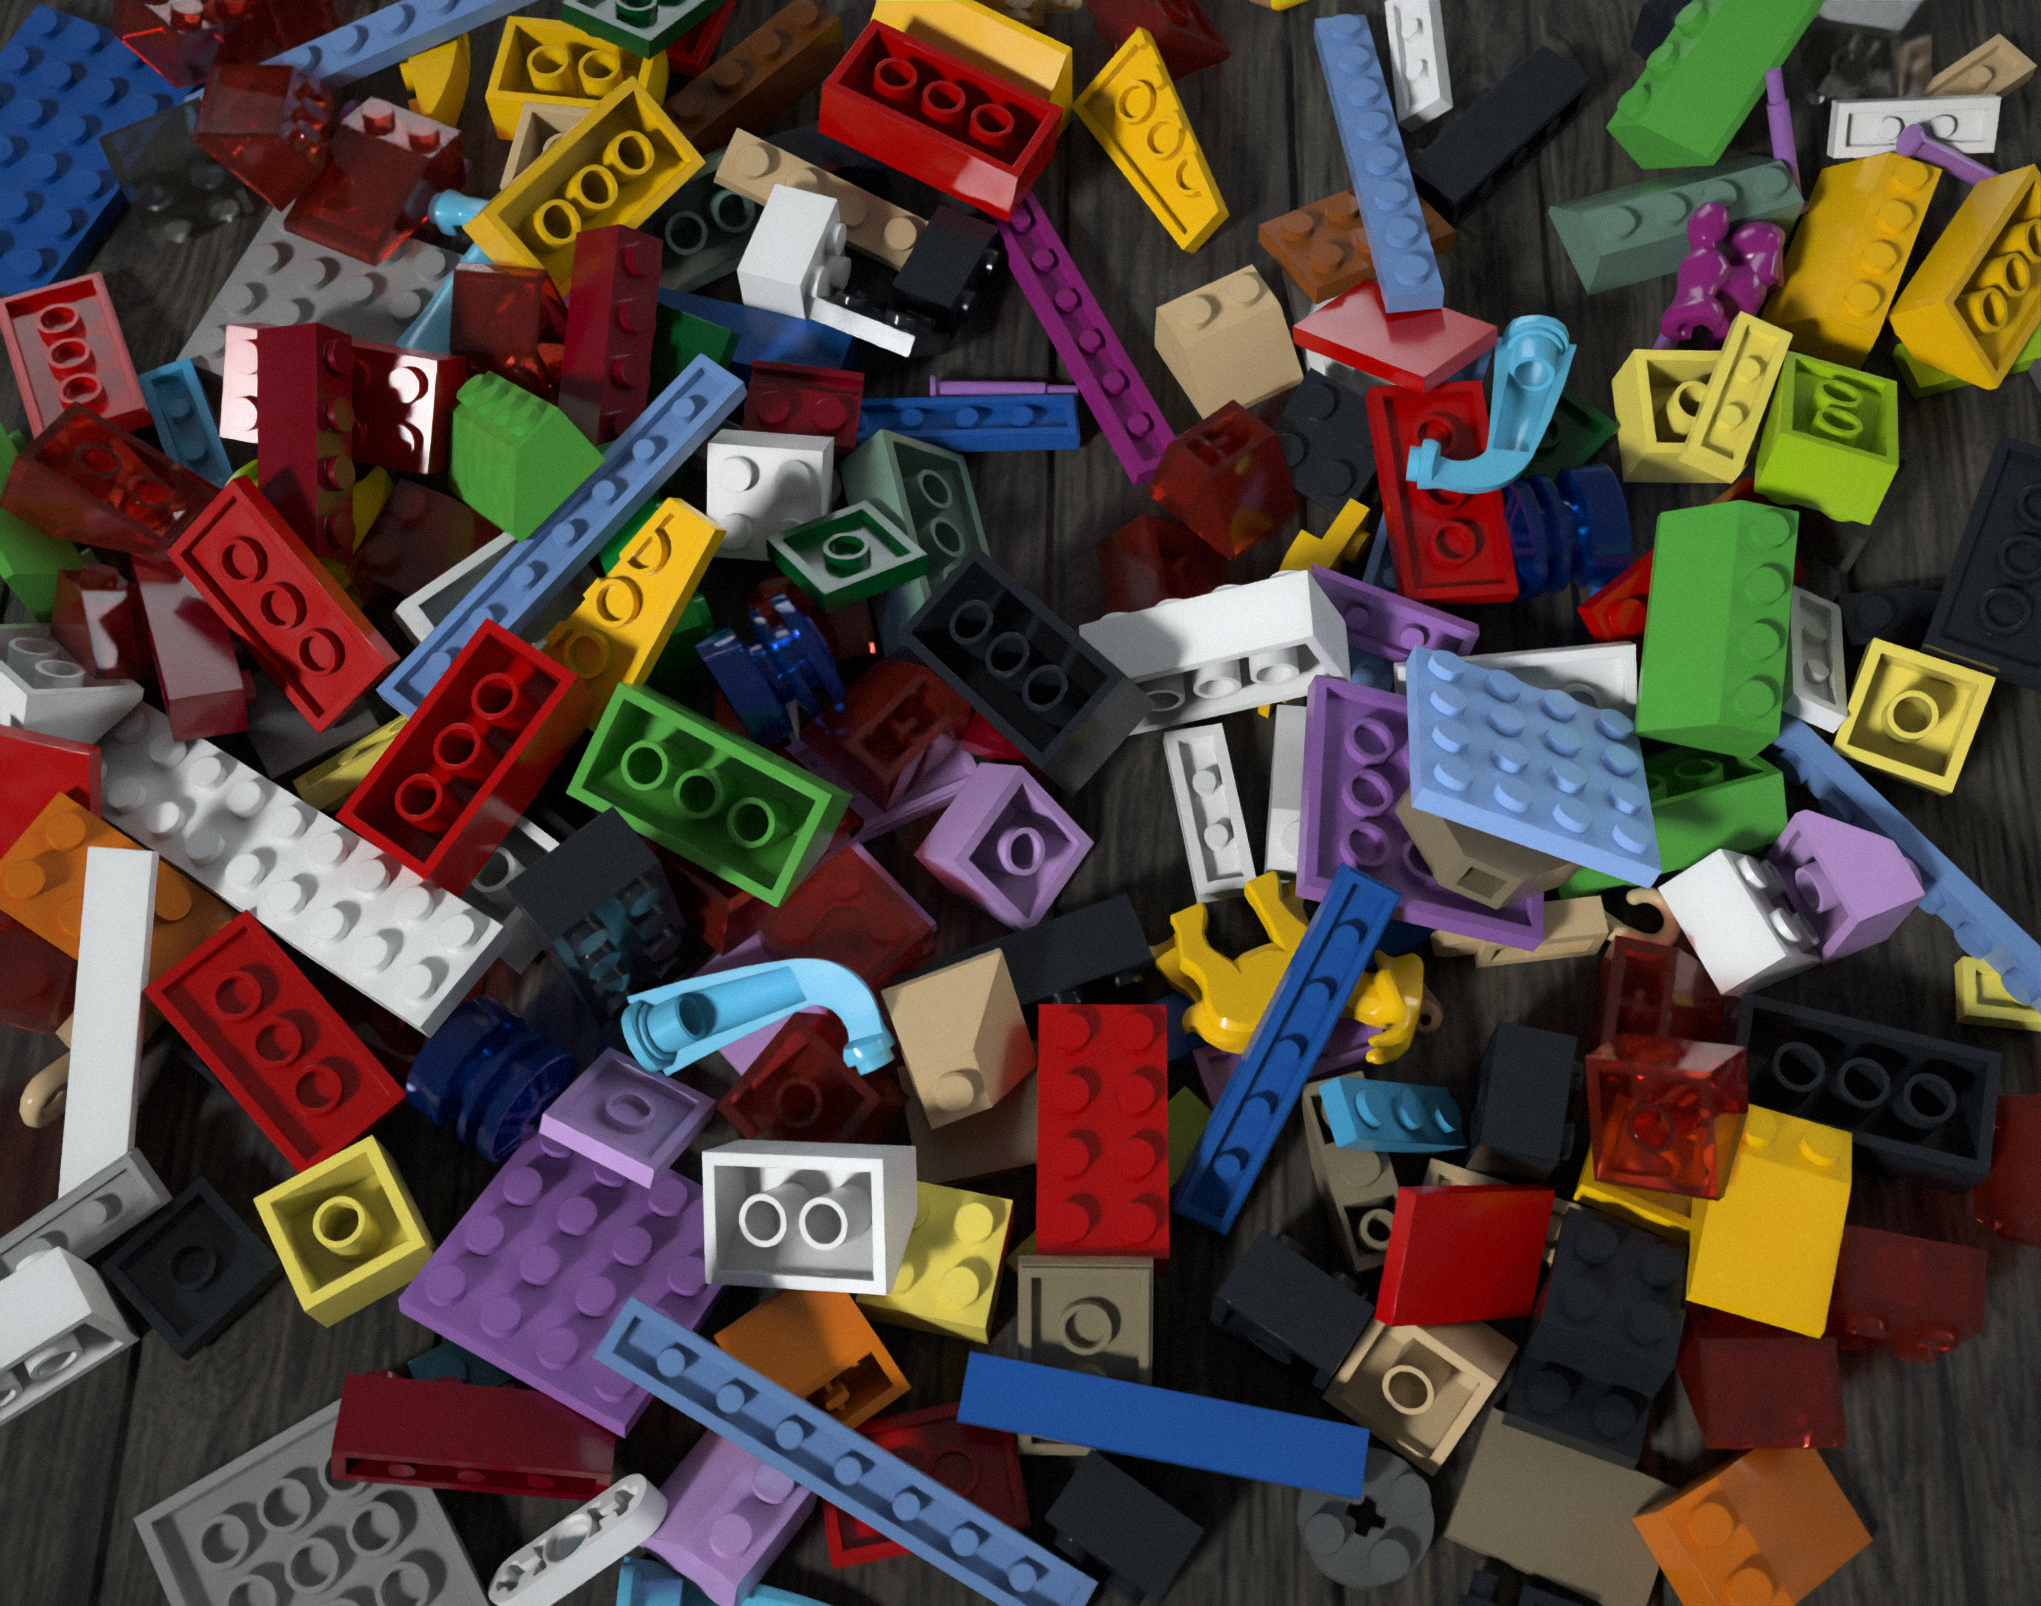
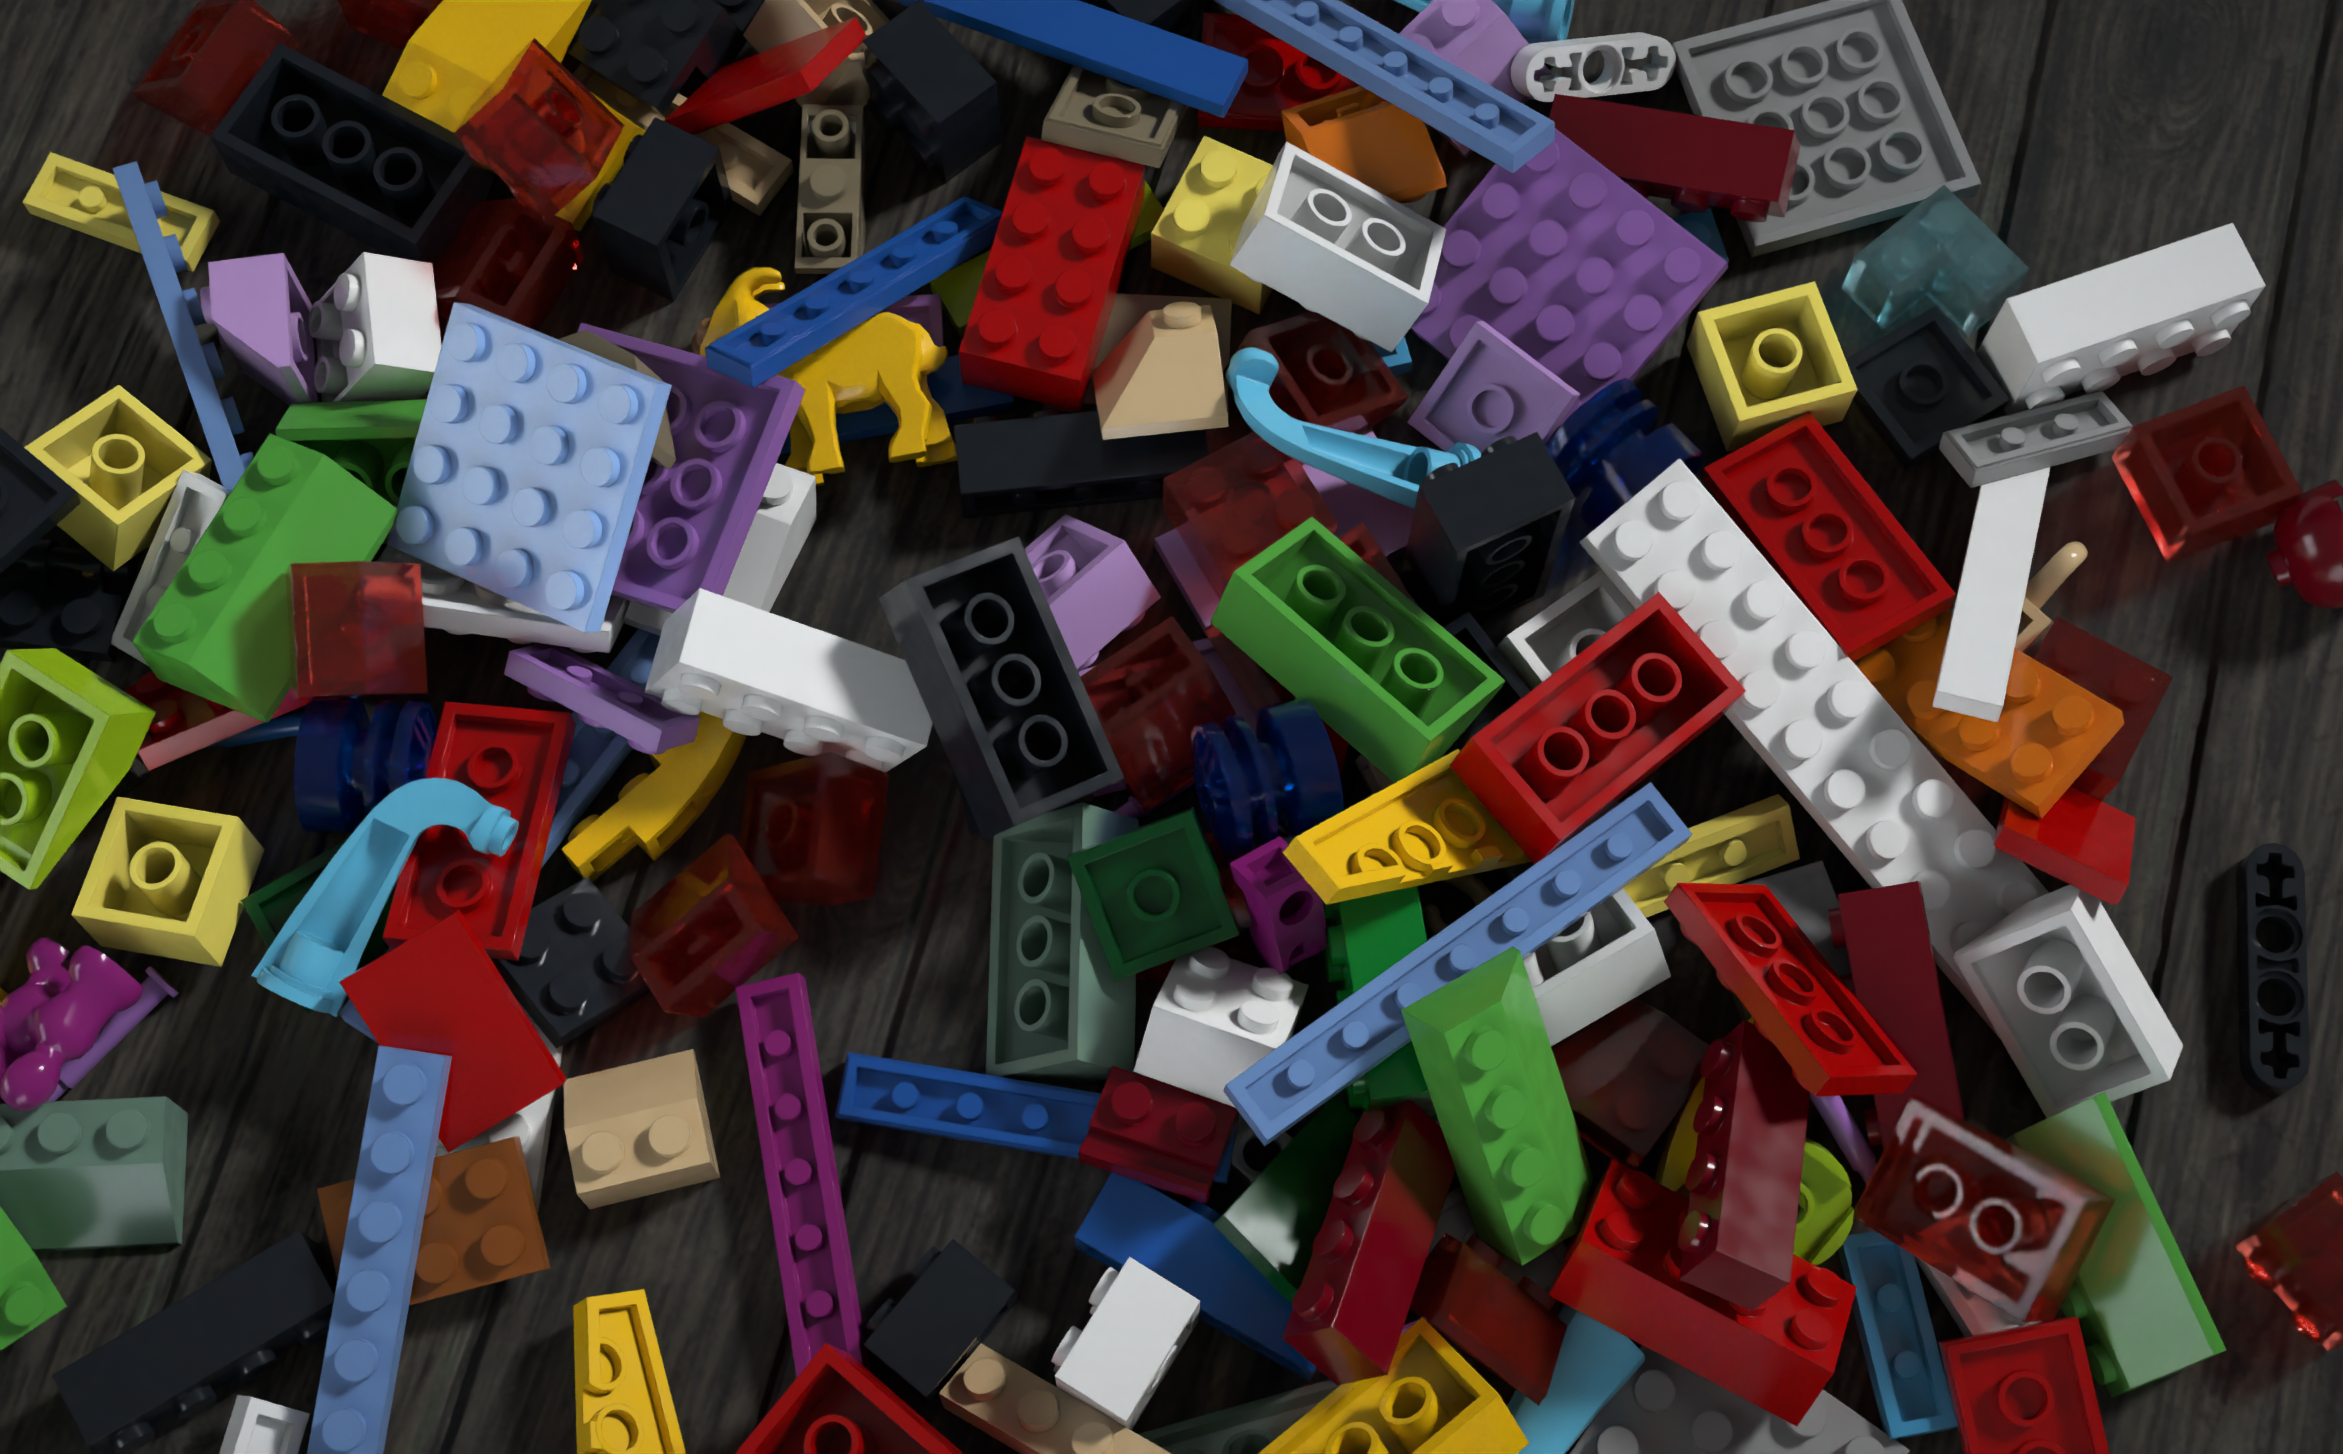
camera: 170 degrees left, 5 degrees up
clear red slope [50,563,155,679] -> none
black plate [809,289,951,358] -> none
medium lavender piece [930,375,1078,402] -> none
white plate [1163,723,1257,904] -> none
dark azure plate [1318,1076,1467,1156] -> none
light yellow plate [1678,311,1793,484] -> none
none -> clear red slope [286,561,428,700]
none -> magenta leg [1230,836,1327,974]
none -> clear light blue brick [1841,185,2030,337]

